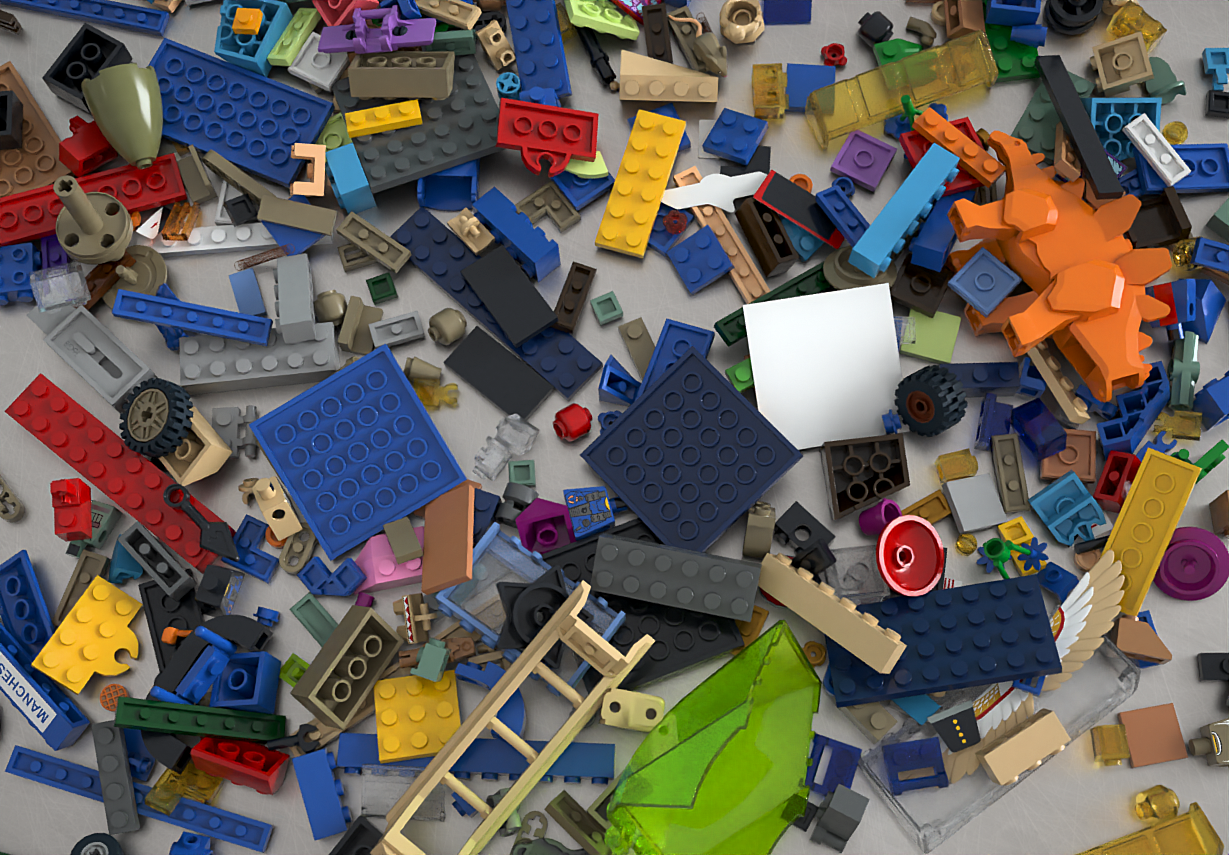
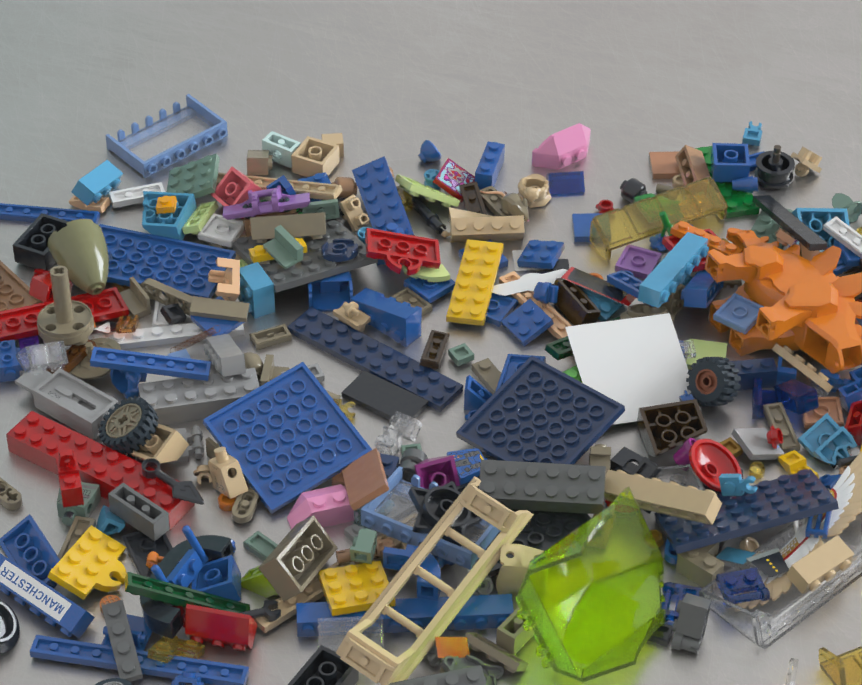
camera: 10 degrees left, 30 degrees down
black torso [195,564,245,617] -> none
blue tile [221,514,279,584] -> none
blue brick [292,747,352,841] -> none
blue tile [297,557,367,596] -> none
dark tan plate [336,211,412,274] -> none
dark green tile [366,272,398,305] -> none
dark tan tile [383,516,424,564] -> none
tan hips [393,593,438,644] -> none
dark tan head [428,308,467,345] -> none
blue plate [451,792,478,818] -> none
black tile [460,245,559,348] -> none
red head [553,403,593,442] -> none
clear red plate [663,210,688,234] -> none
clear yellow brick [751,63,789,119] -> none
dark brown plate [890,252,955,318] -> none
clear yellow brick [934,448,978,486] -> none
plant [976,537,1049,579] -> none
tan plate [1090,31,1154,98] -> none
clear yellow brick [1106,0,1167,55] -> none
none -> sand green panel [263,225,303,269]
none -> dark blue tile [321,238,359,262]
none -> sticker [435,637,470,658]
none -> blue piece [533,282,559,304]
none -> dark azure plate [719,474,758,496]
none -> red plate [767,426,783,449]

